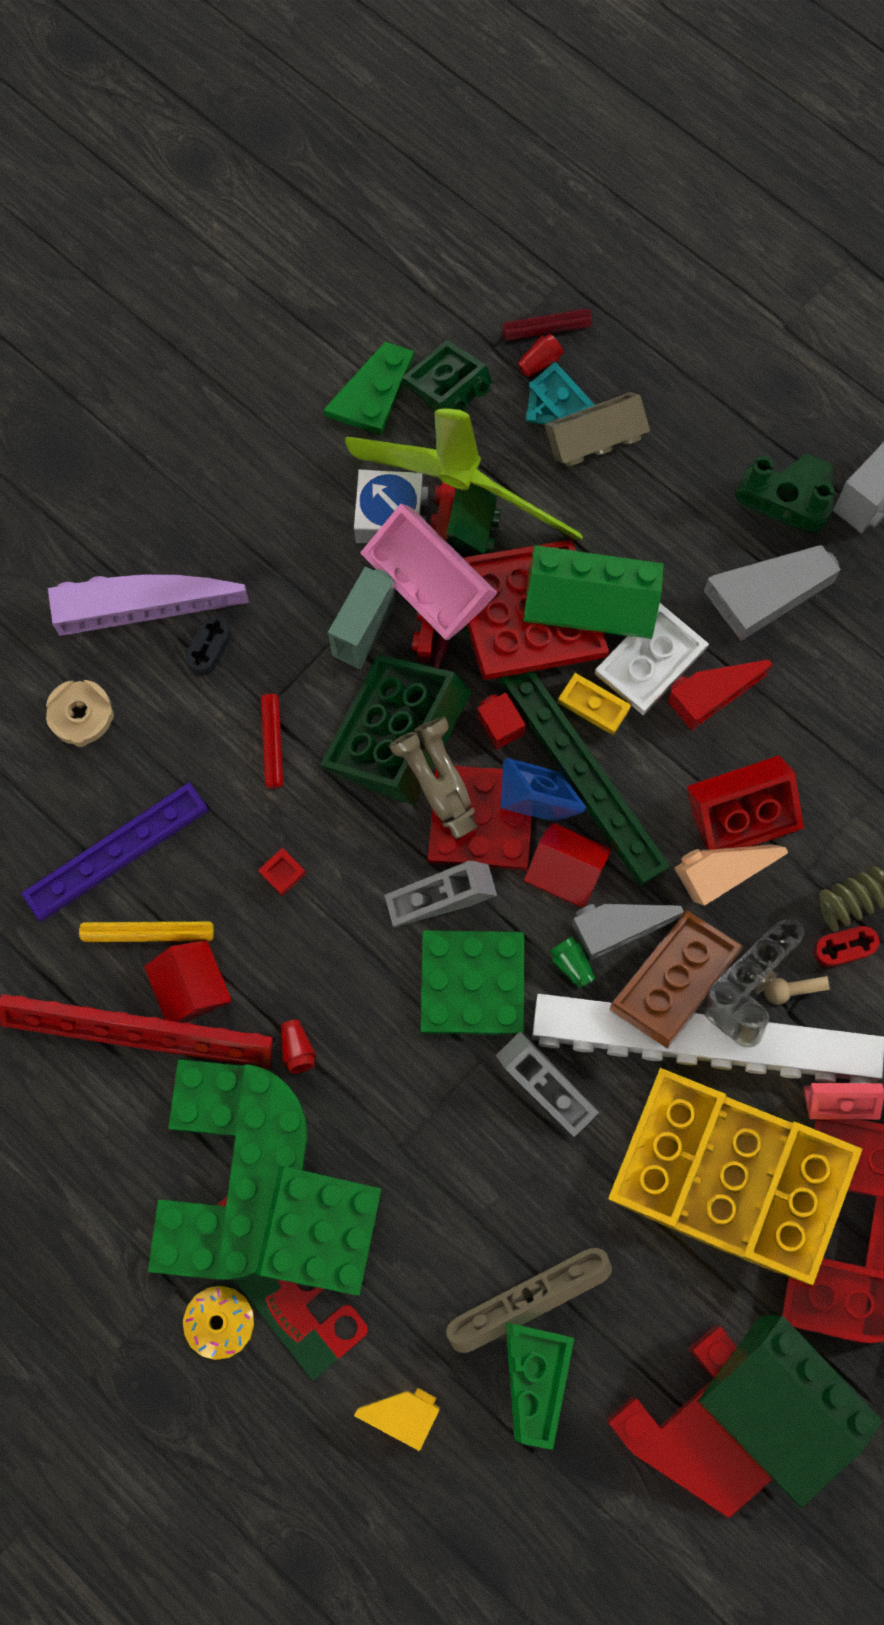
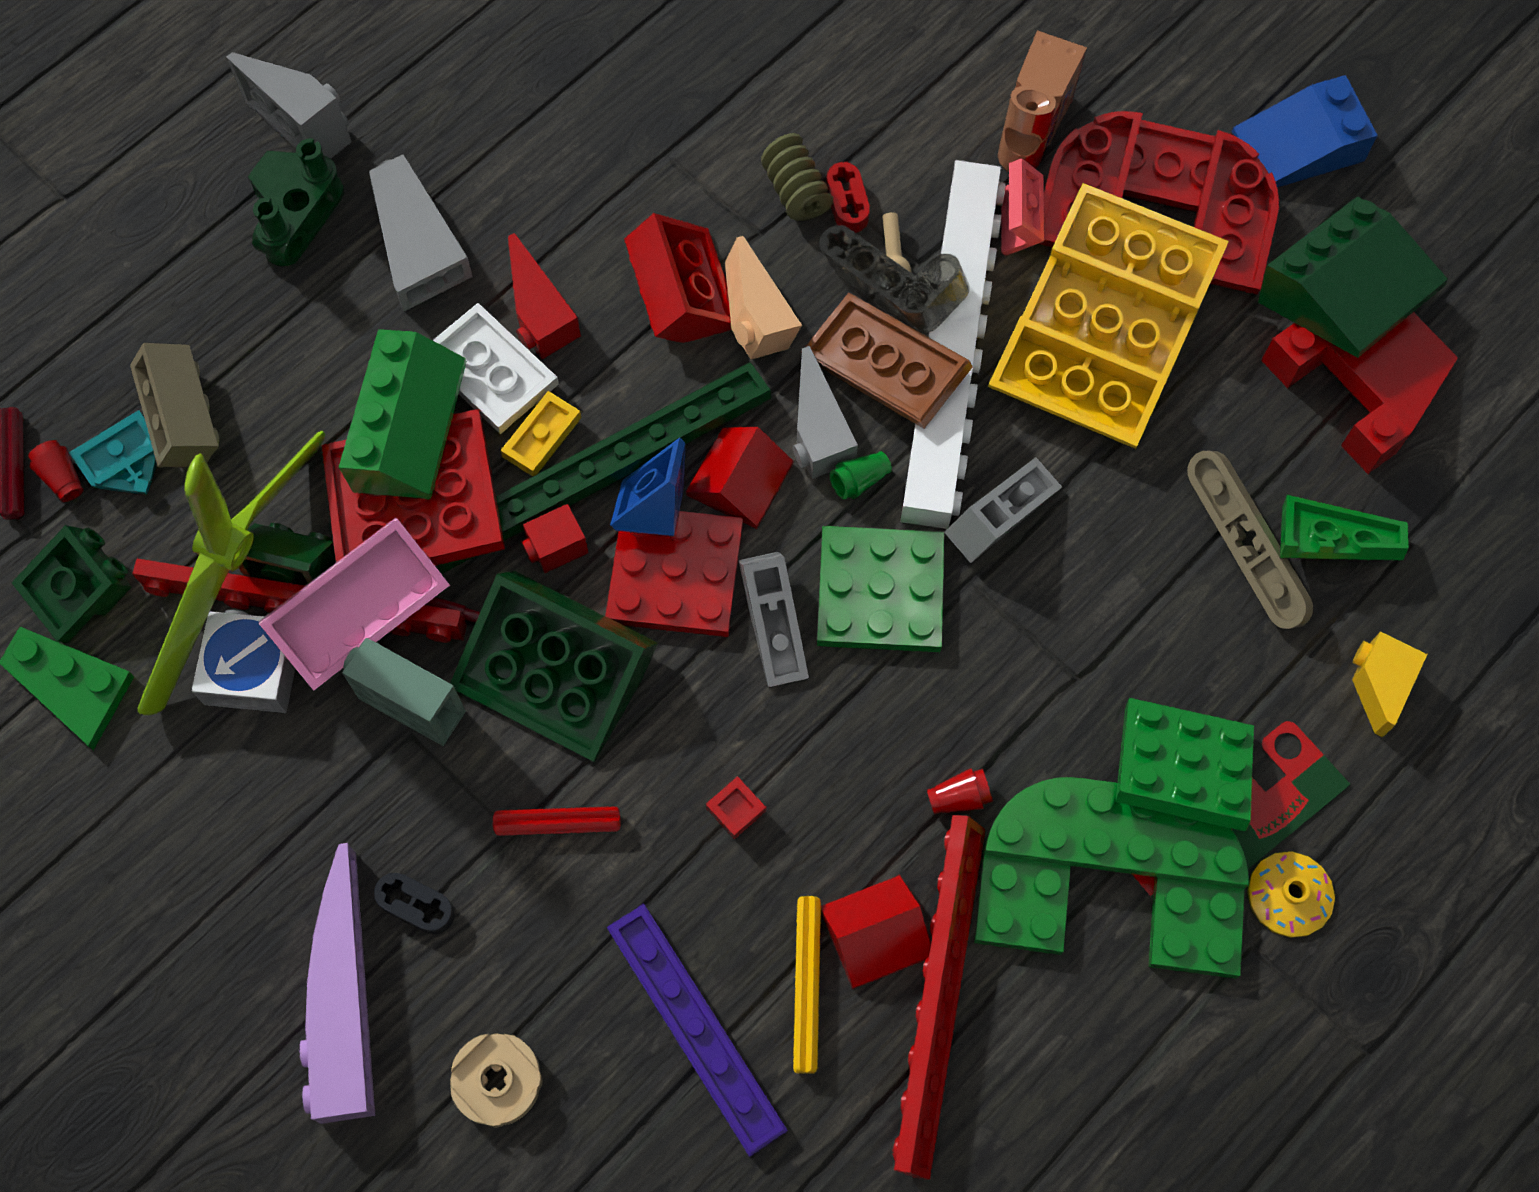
camera: 90 degrees left, 5 degrees down
dark tan piece [389,716,477,839] -> none

